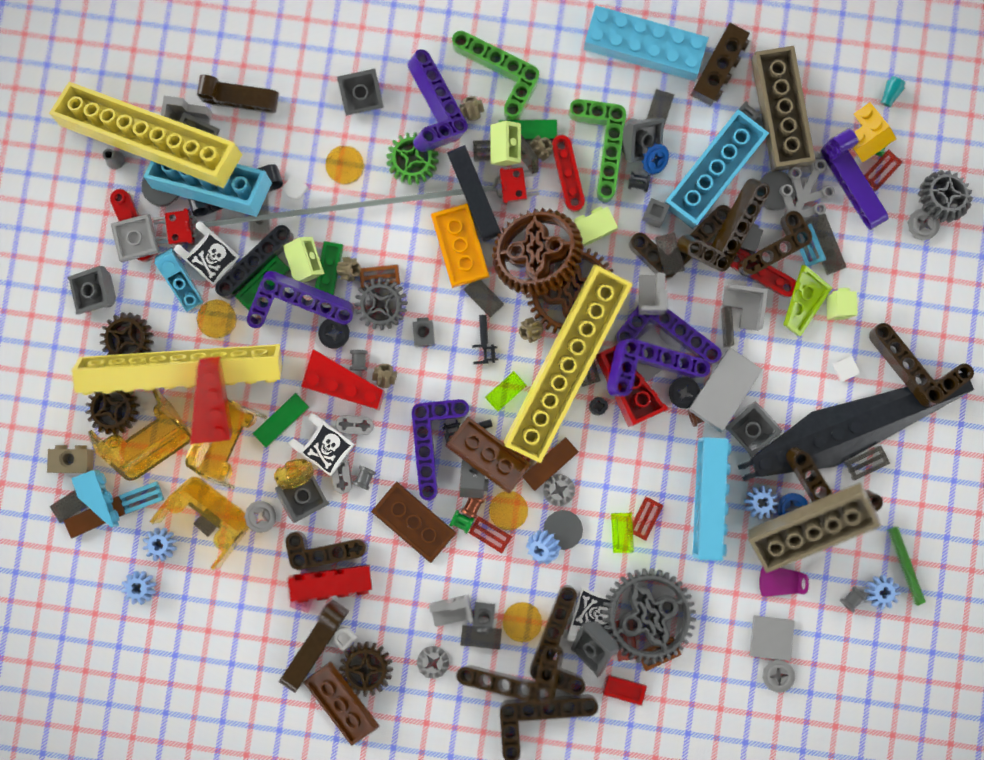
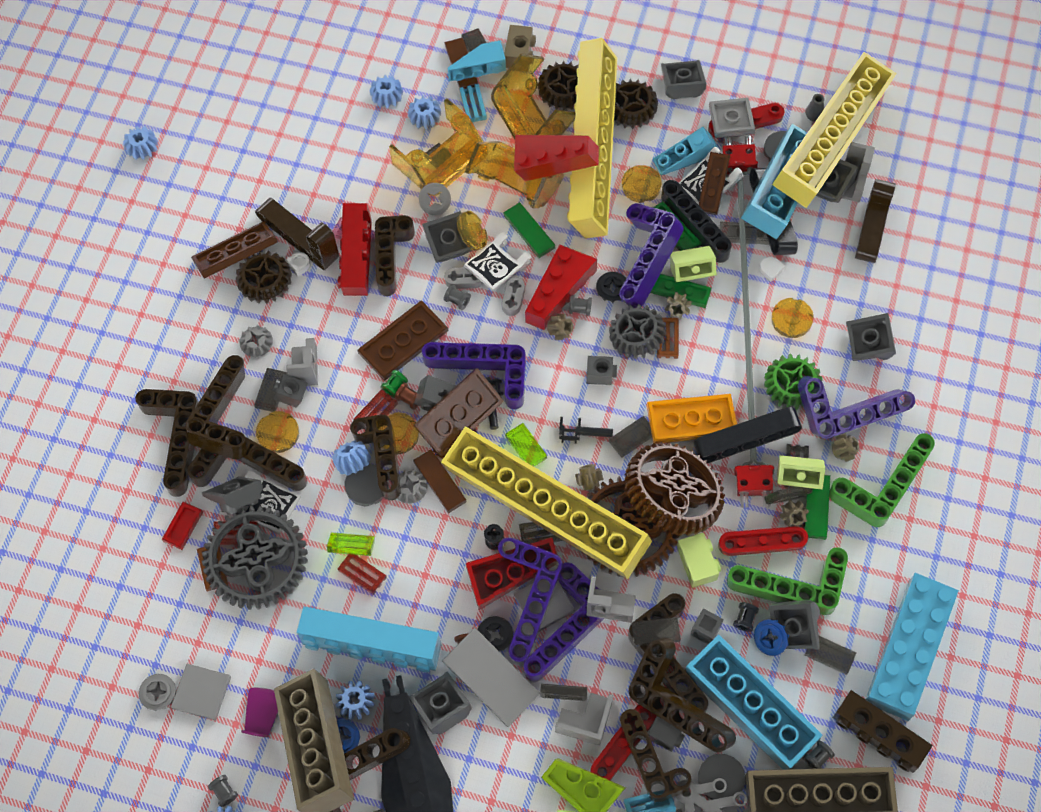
camera: 95 degrees right, 20 degrees down
none -> dark brown beam [350,415,401,501]
none -> reddish brown tile [699,152,731,215]

